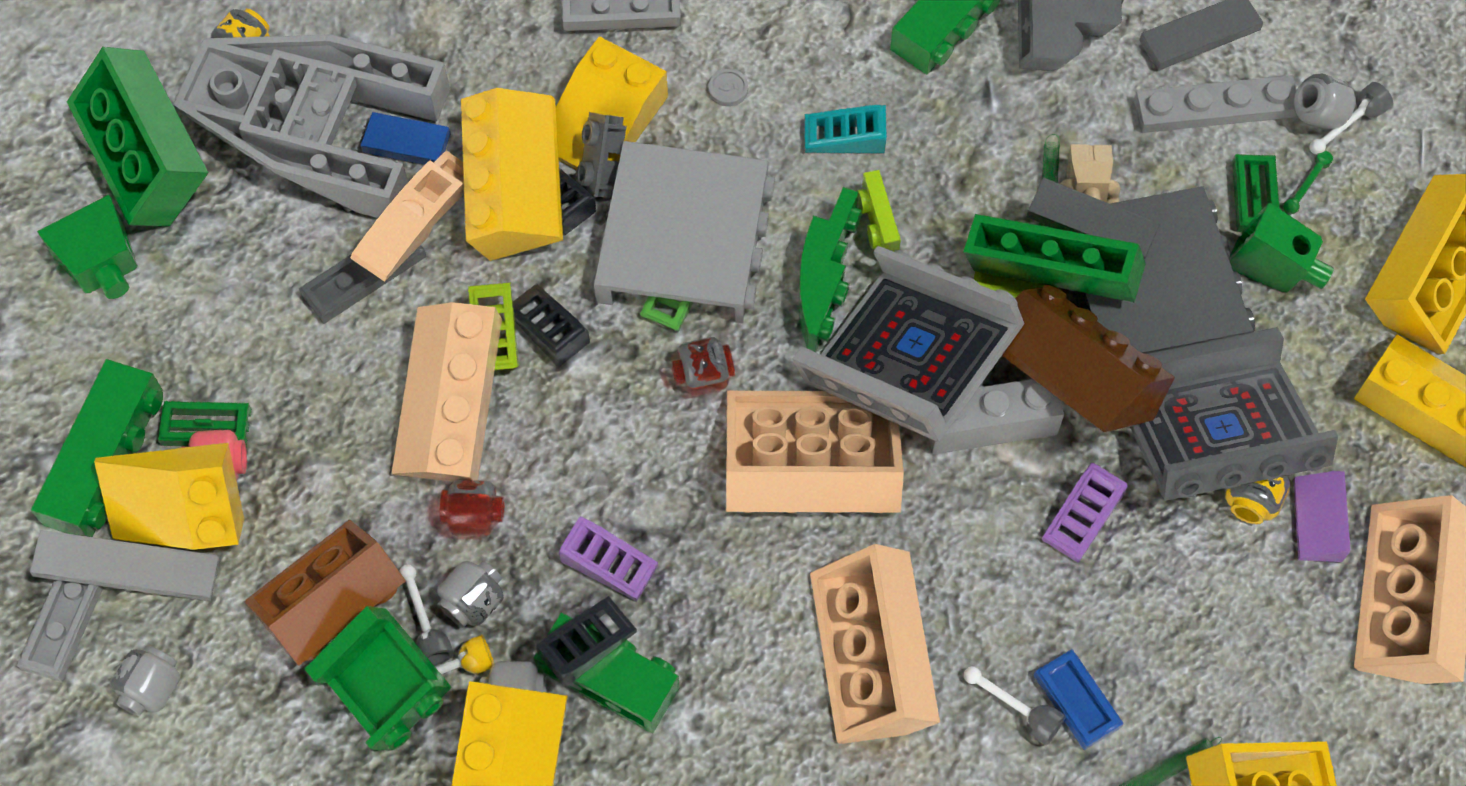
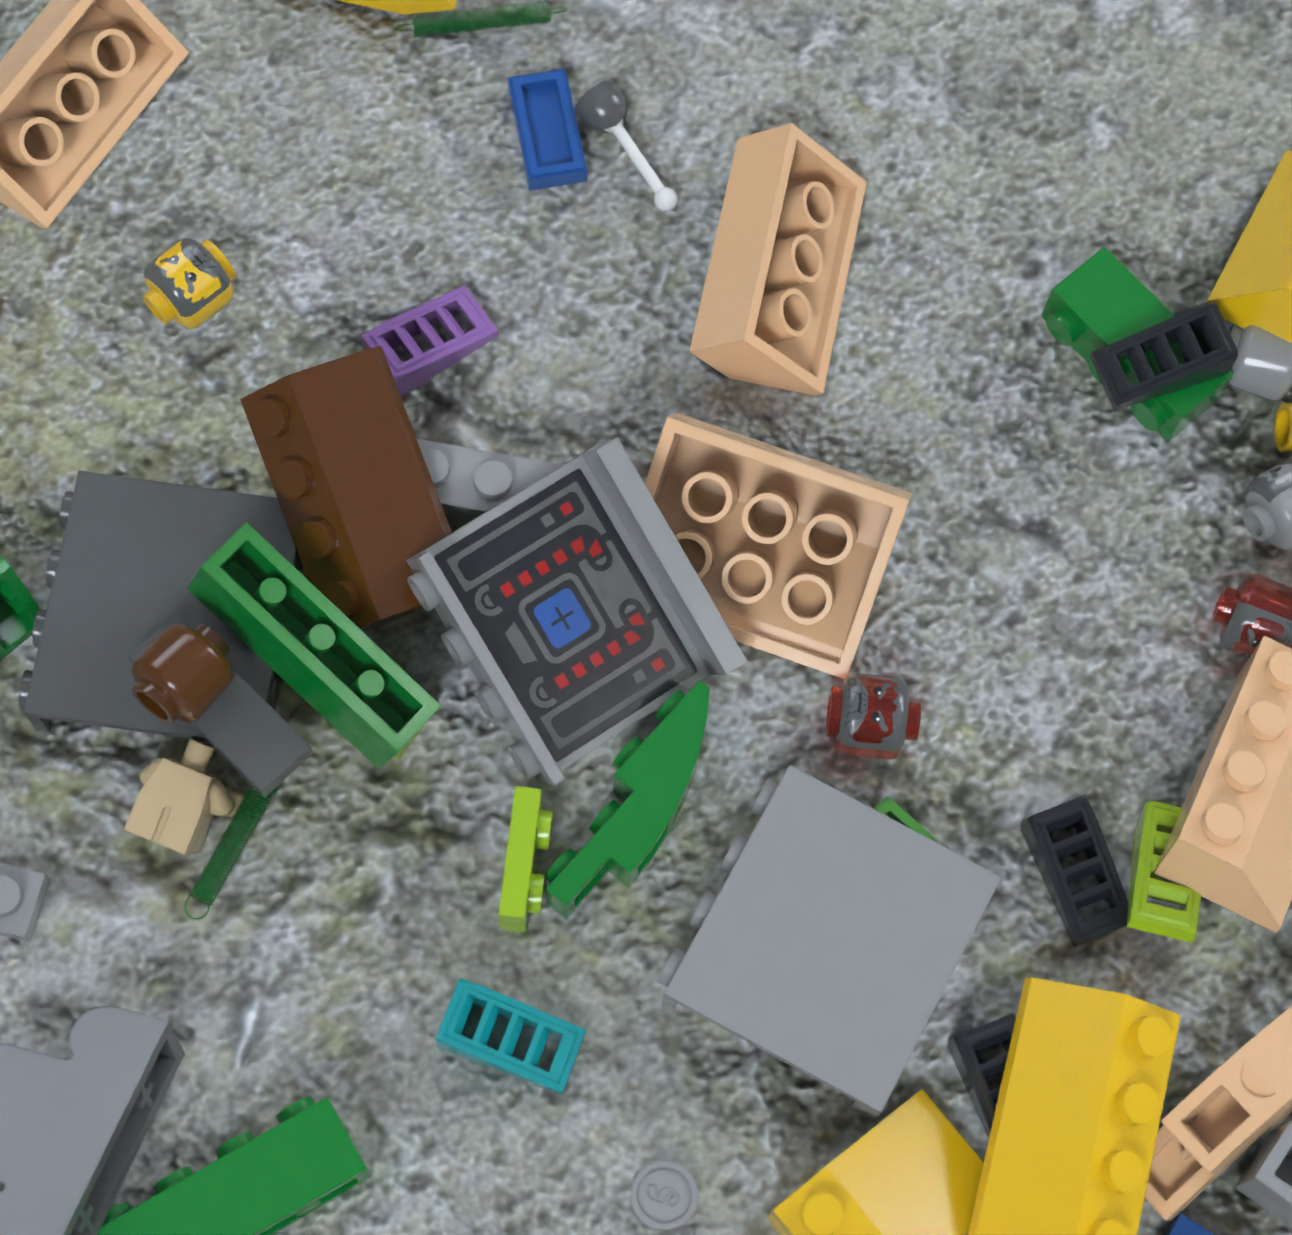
camera: 165 degrees left, 5 degrees up
medium lavender slope [559,516,658,602] -> none
dark grey hinge [576,112,627,198] -> none
panel [1130,327,1338,501] -> none
medium lavender slope [1293,471,1350,562] -> none
none -> reddish brown head [131,624,233,724]

